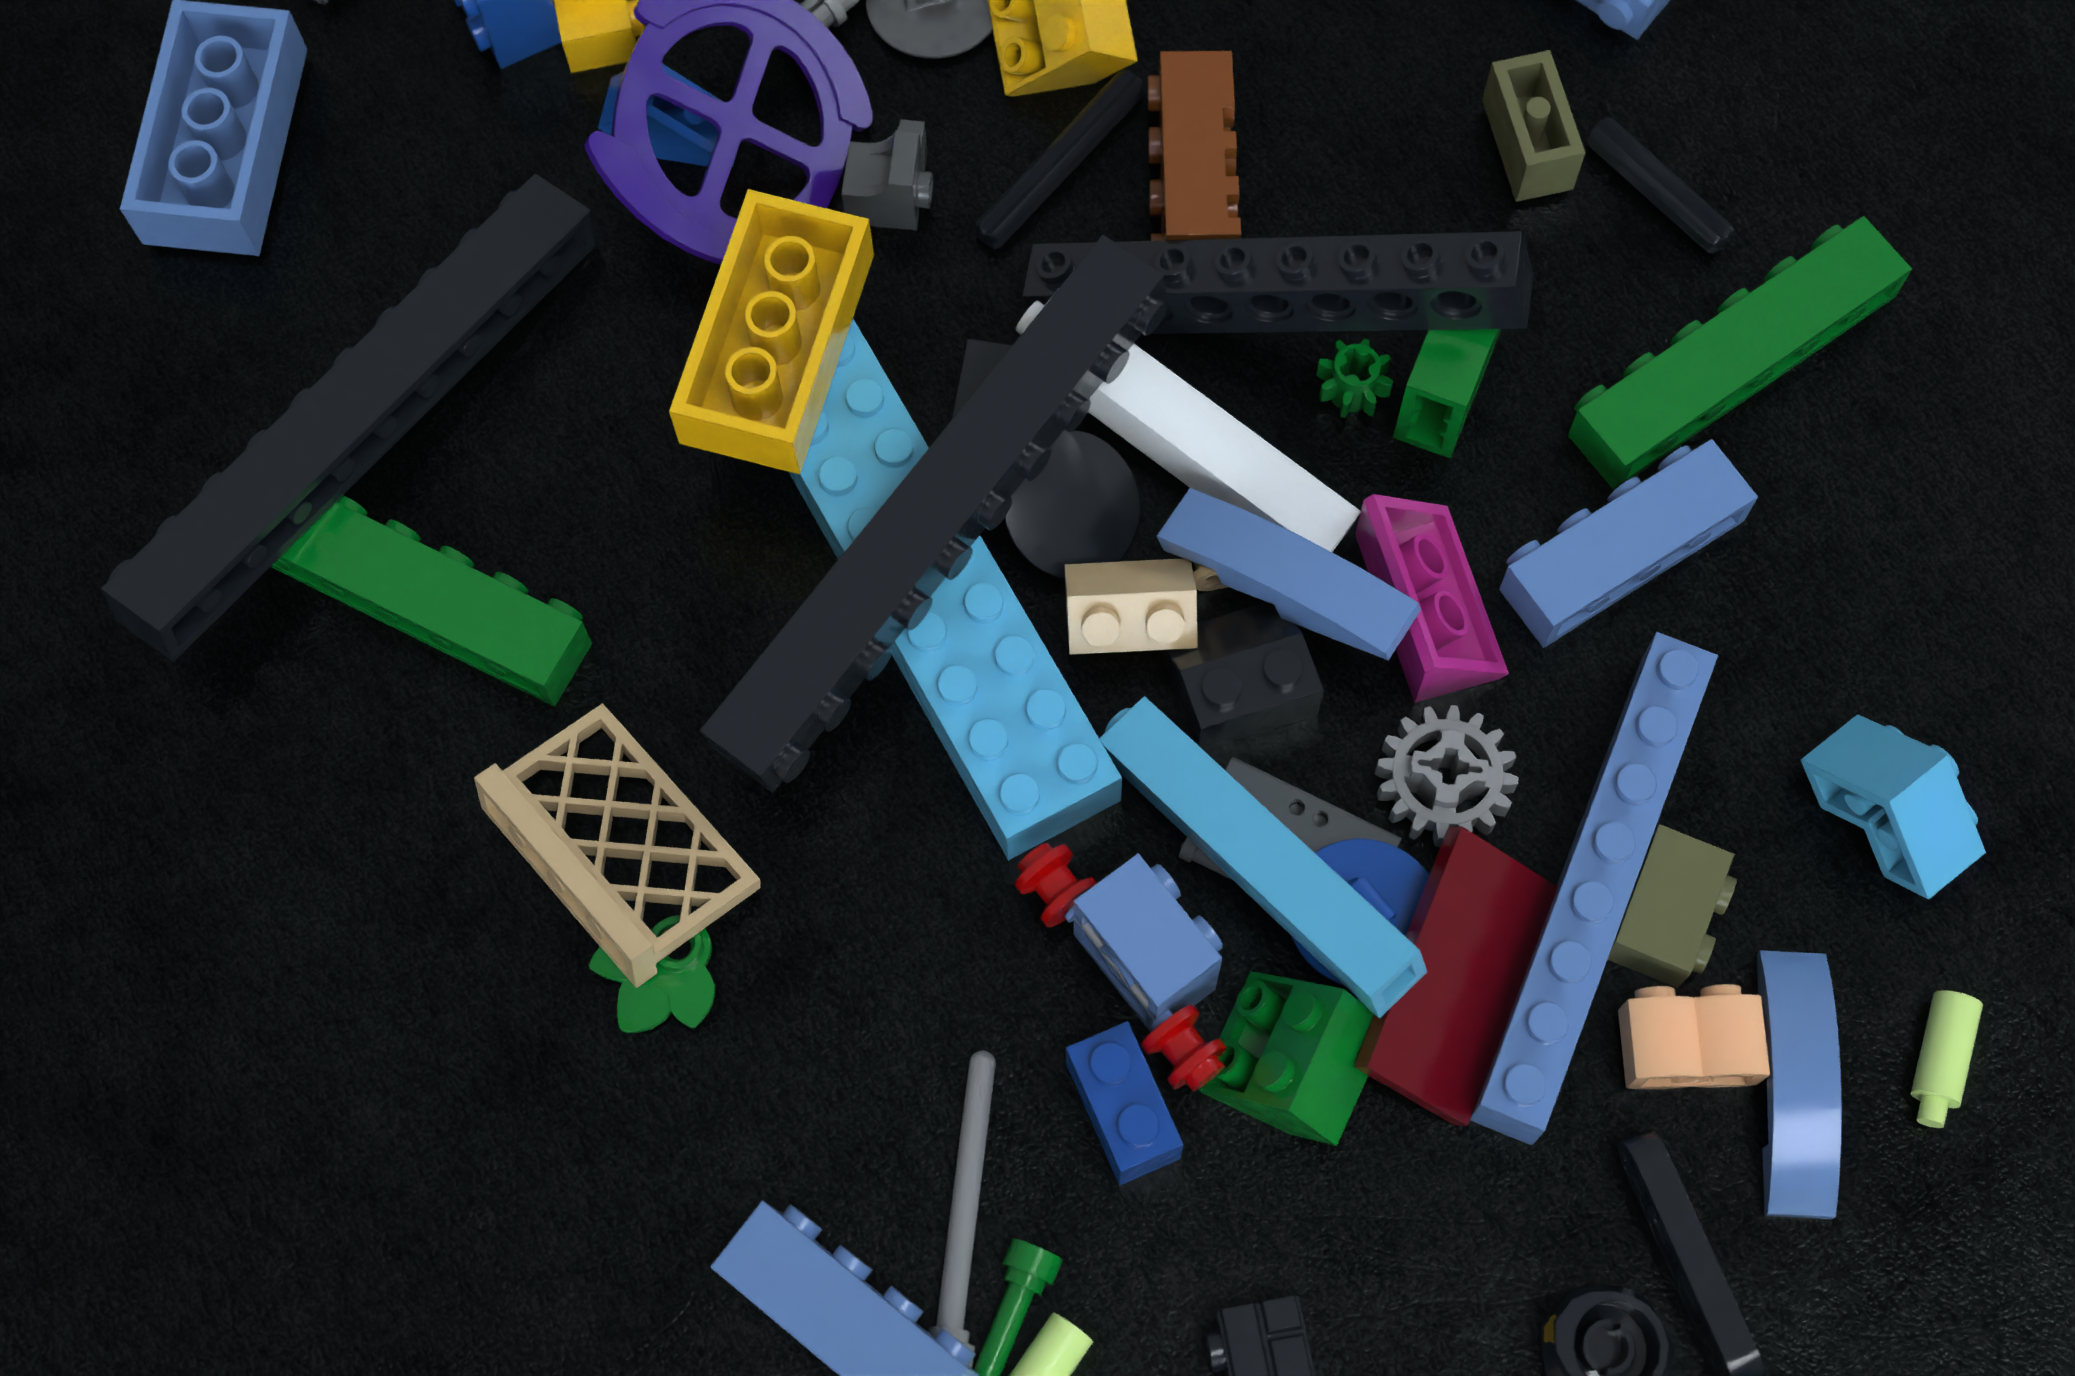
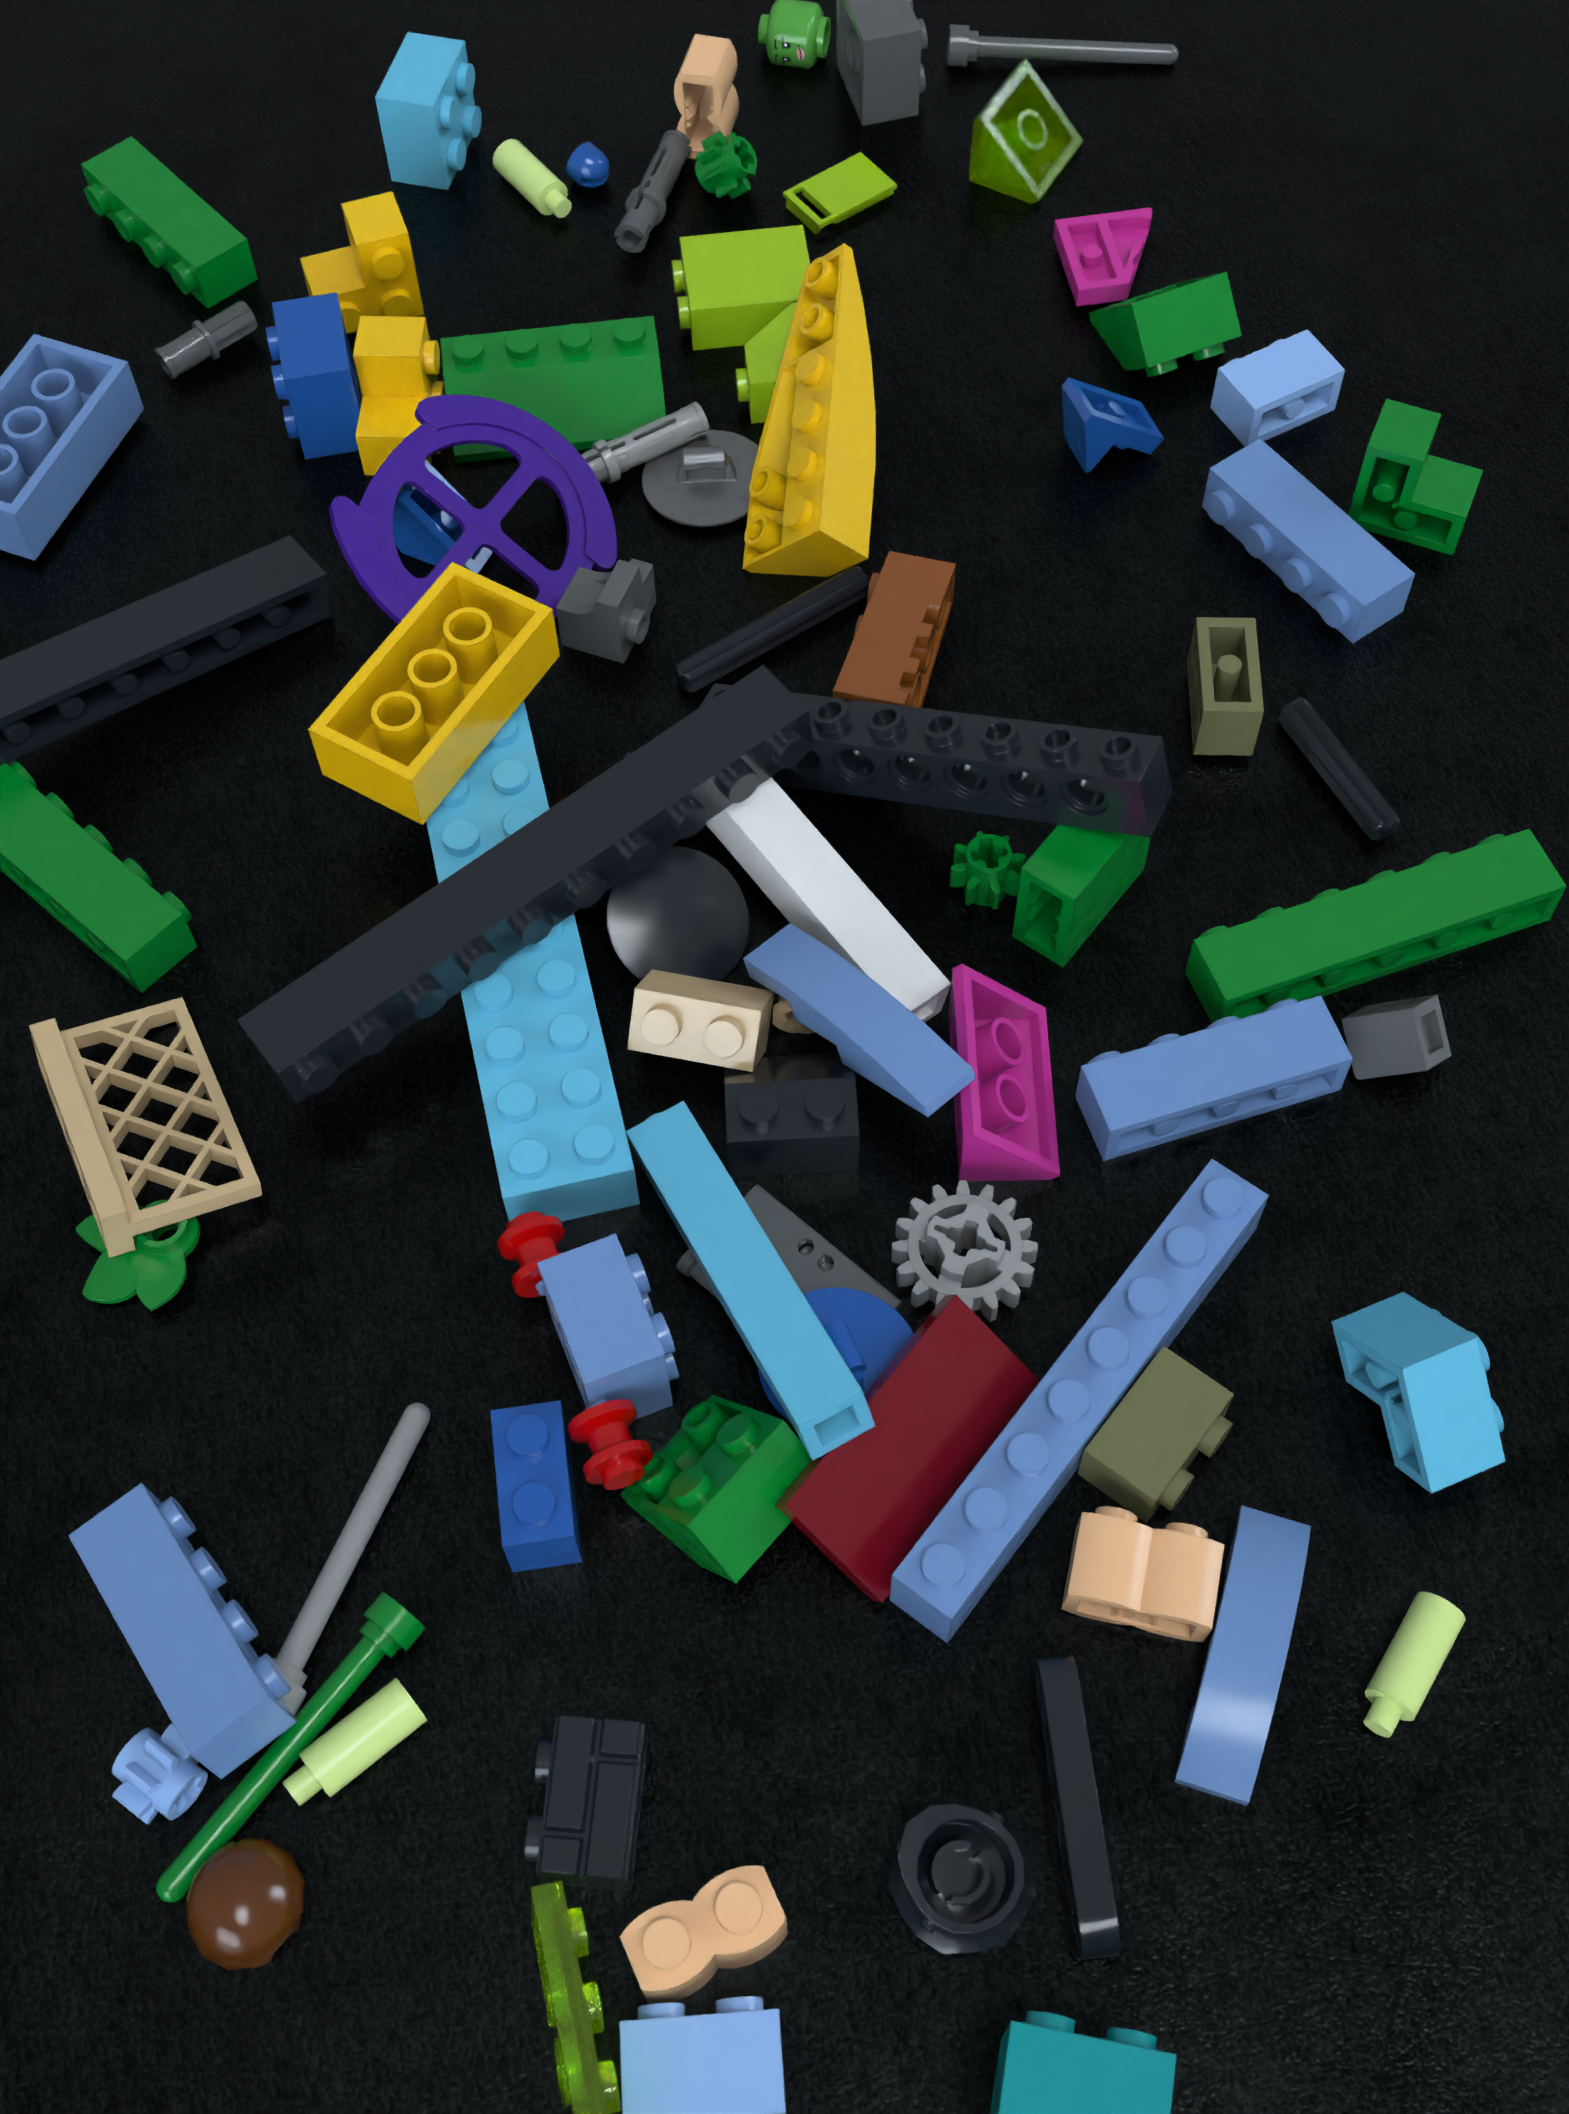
camera: 15 degrees right, 10 degrees down
none -> dark grey panel [1341,994,1452,1080]

